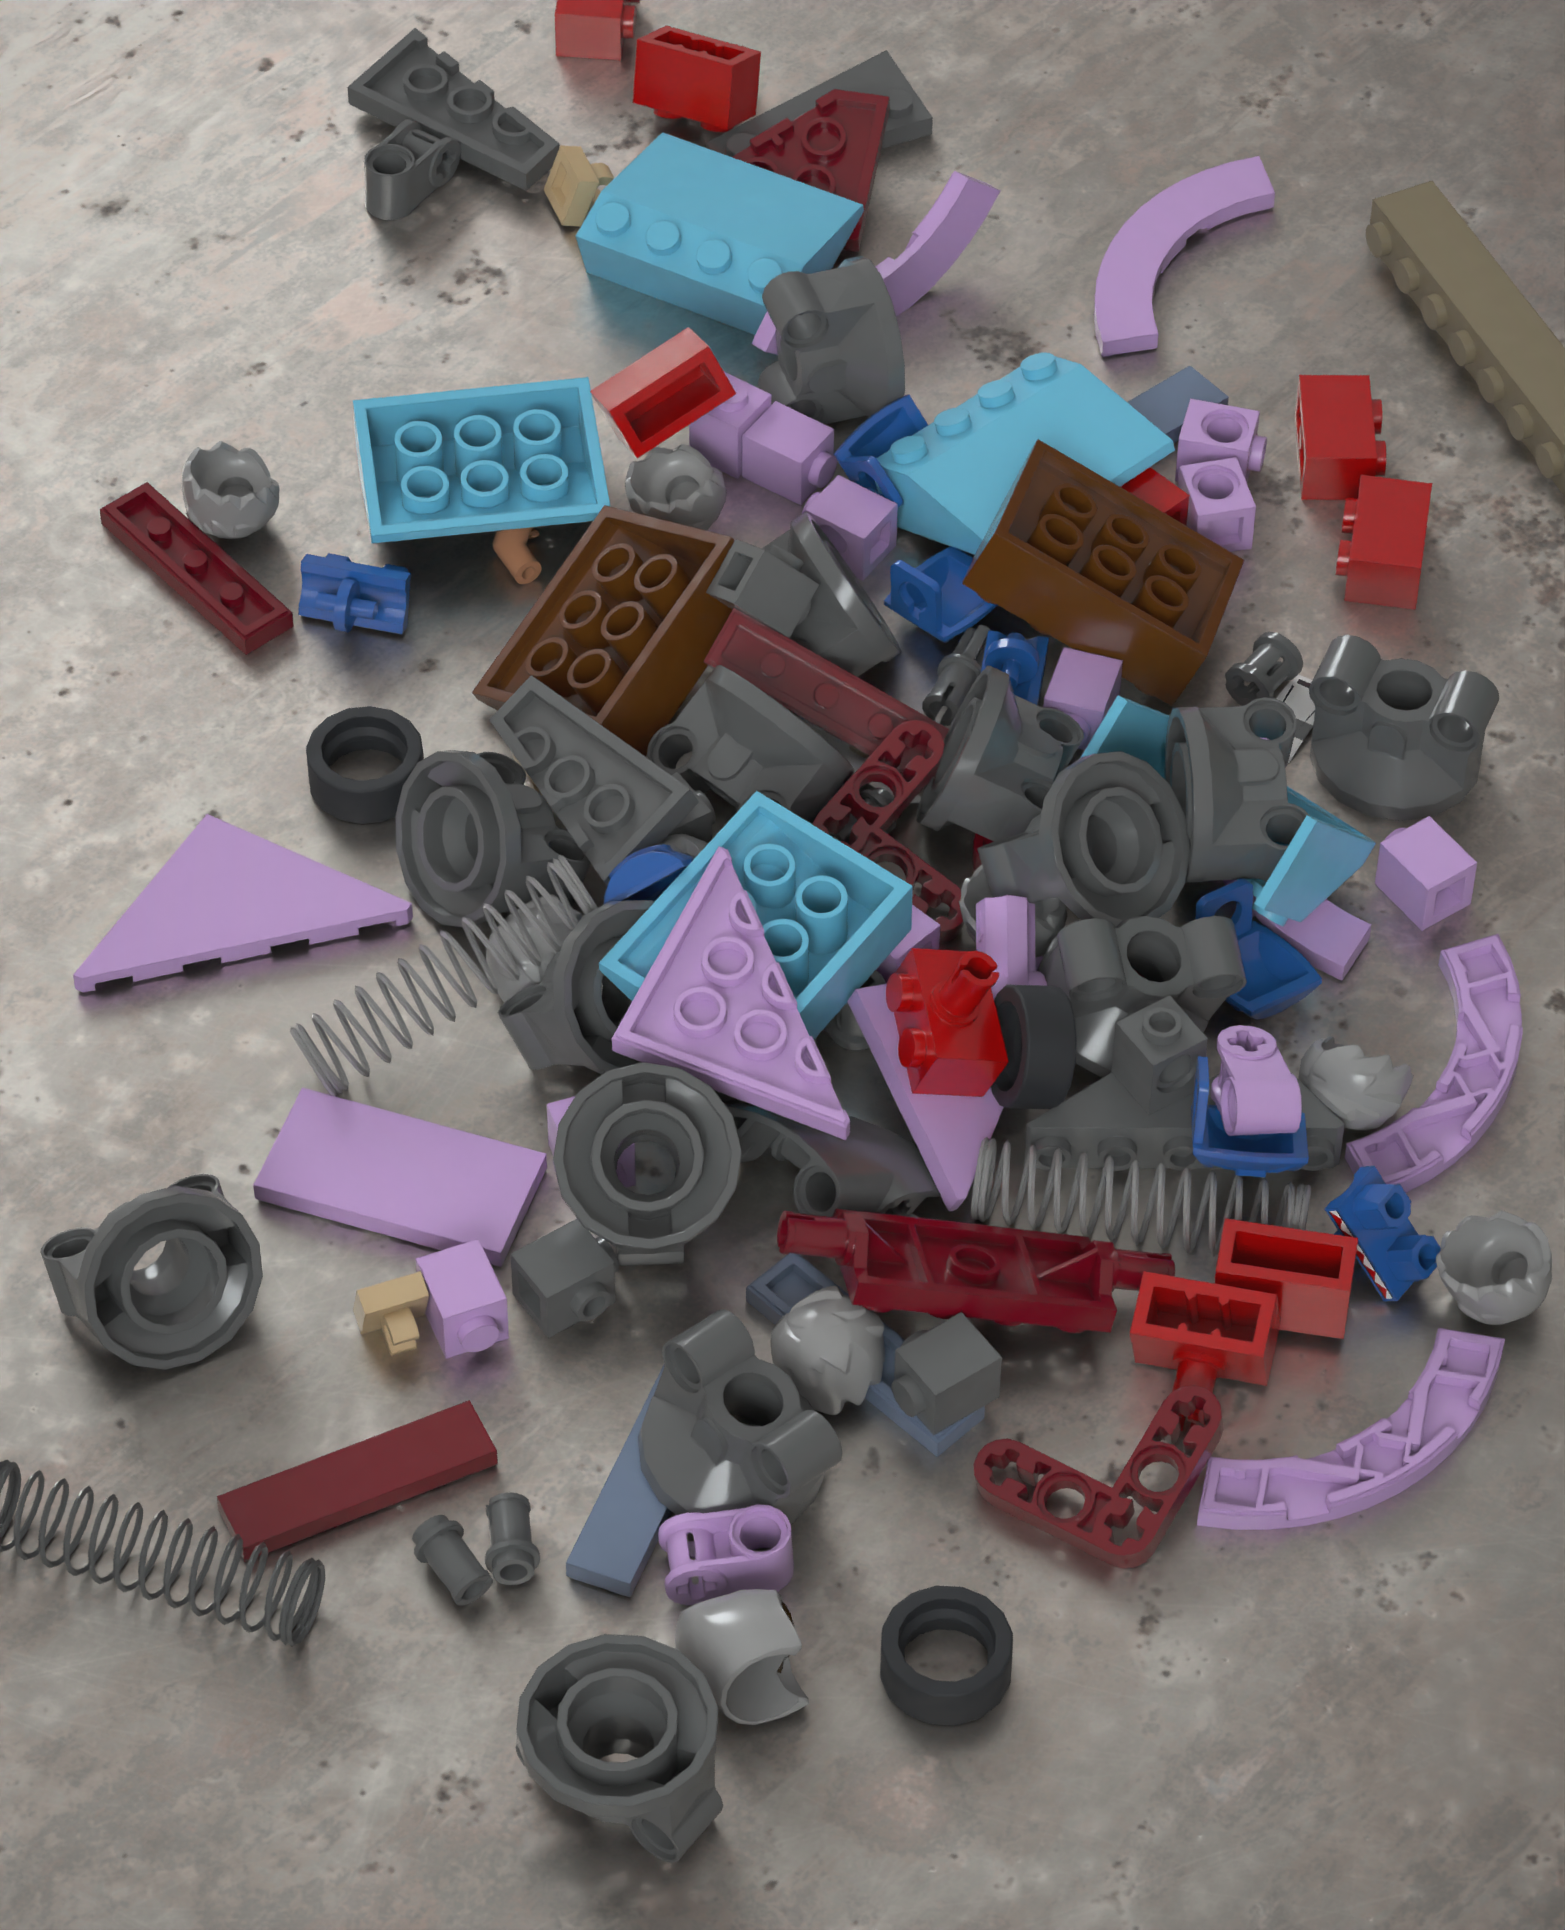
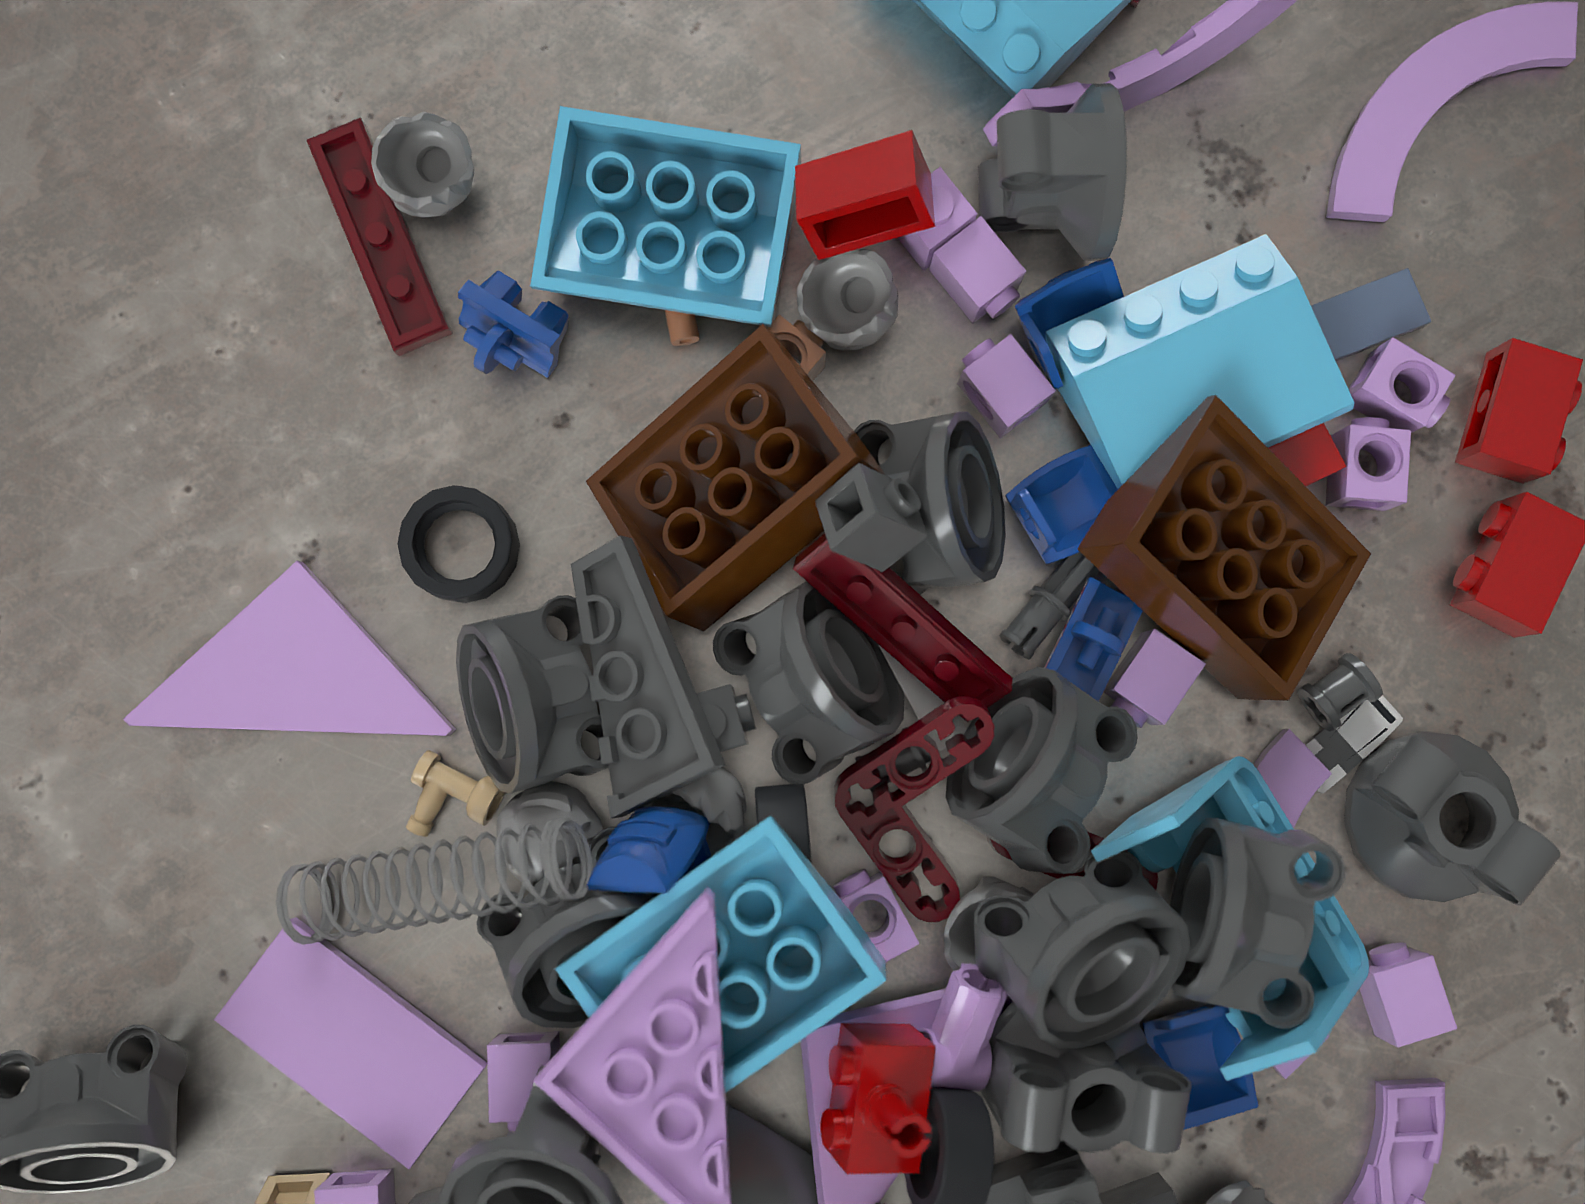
camera: 20 degrees right, 35 degrees up
none -> tan piece [406,750,506,837]

